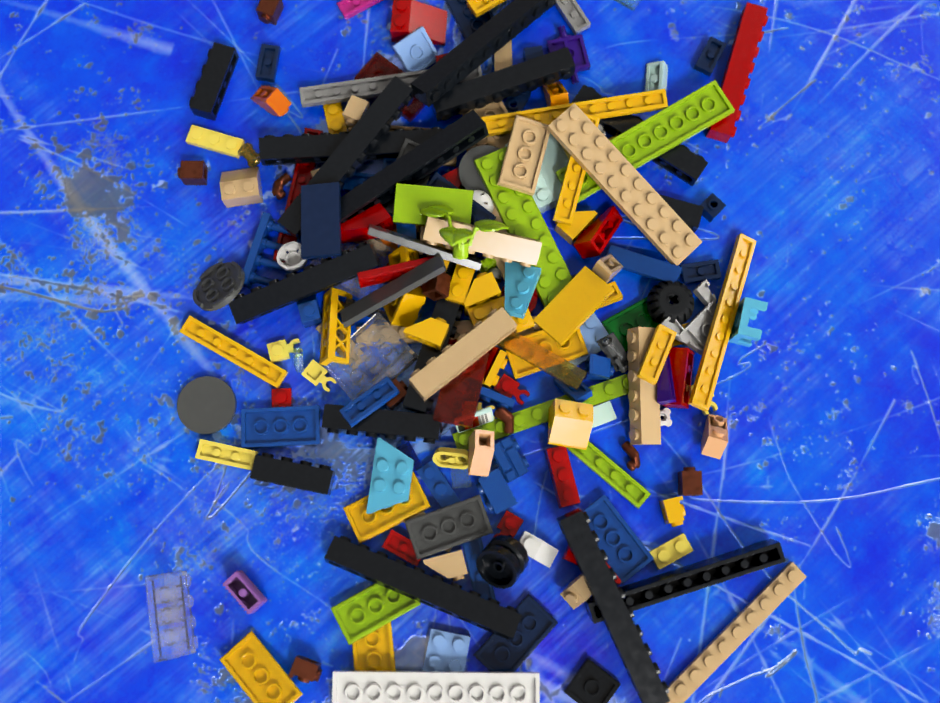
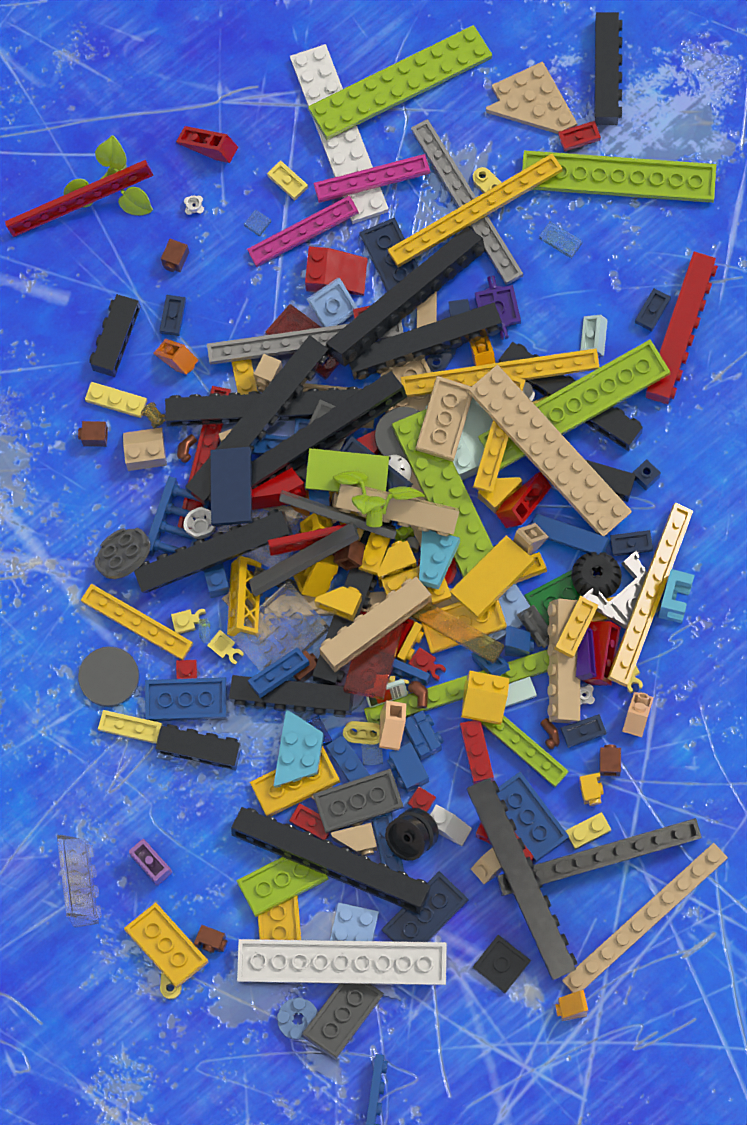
camera: 10 degrees right, 5 degrees down
none -> dark blue plate [561,714,606,748]

